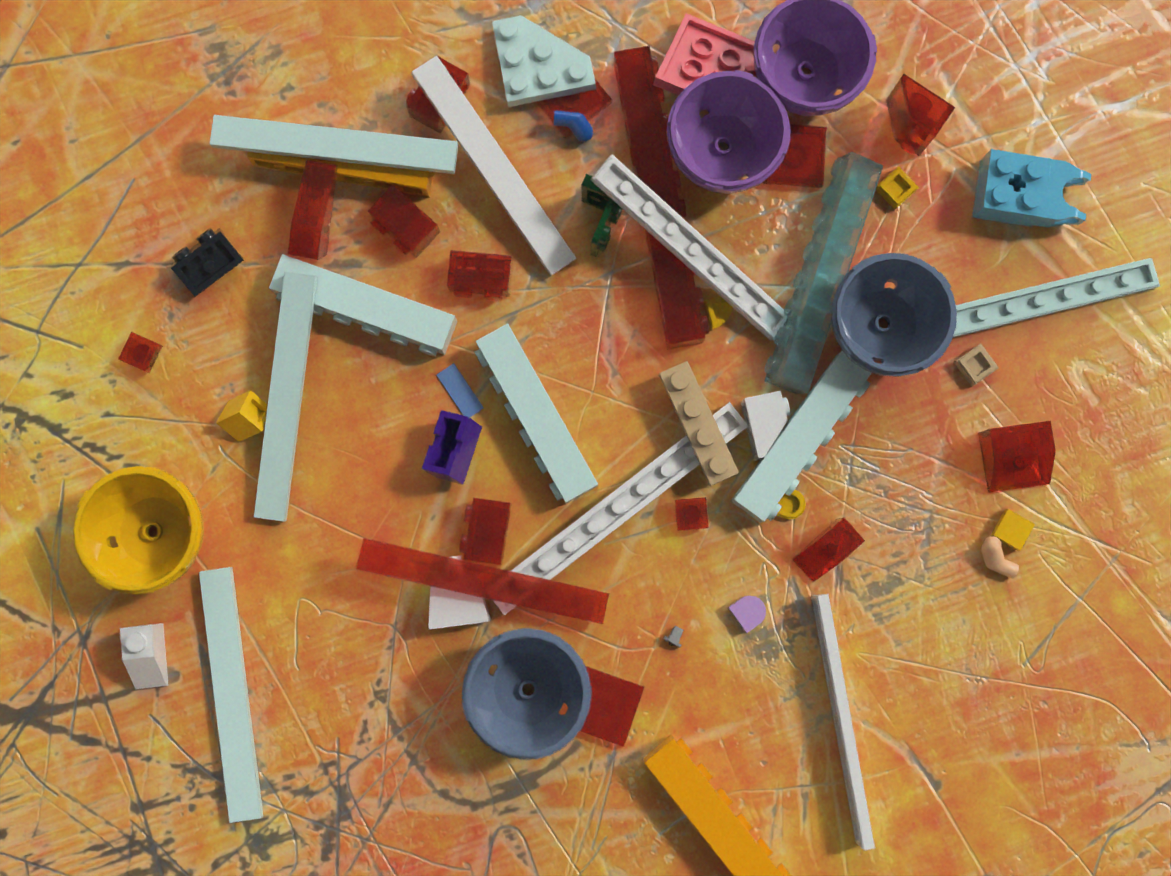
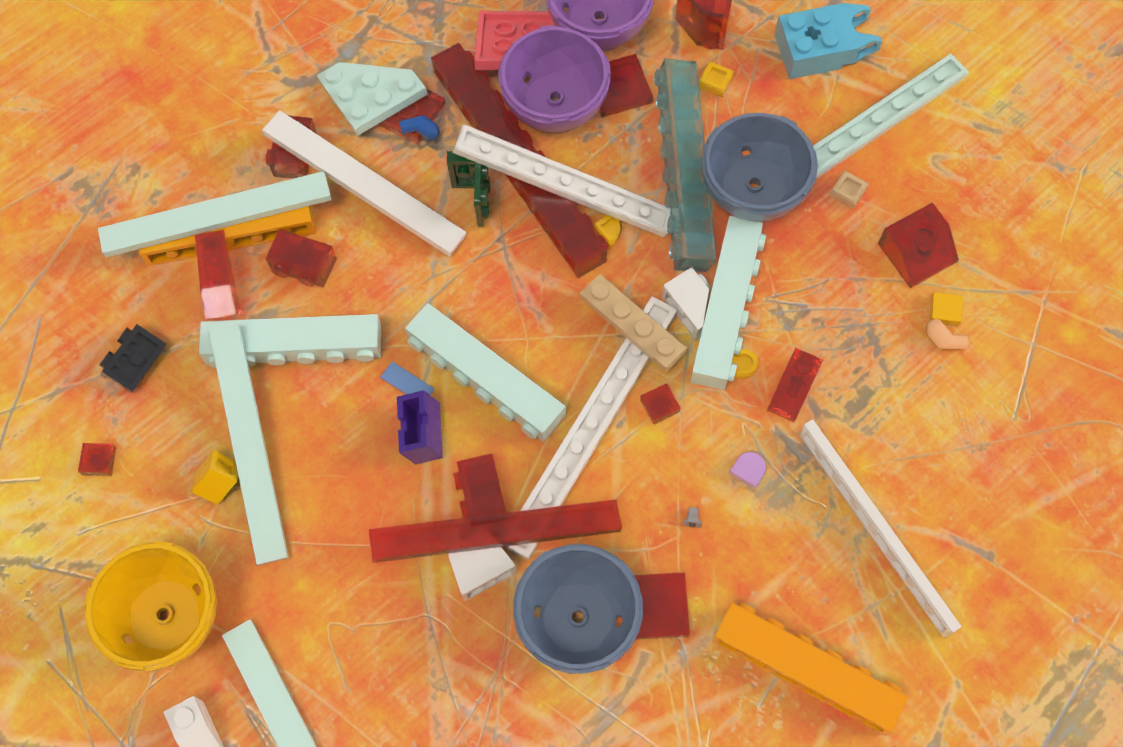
camera: 15 degrees left, 15 degrees down
clear red brick [447,250,513,301] -> none

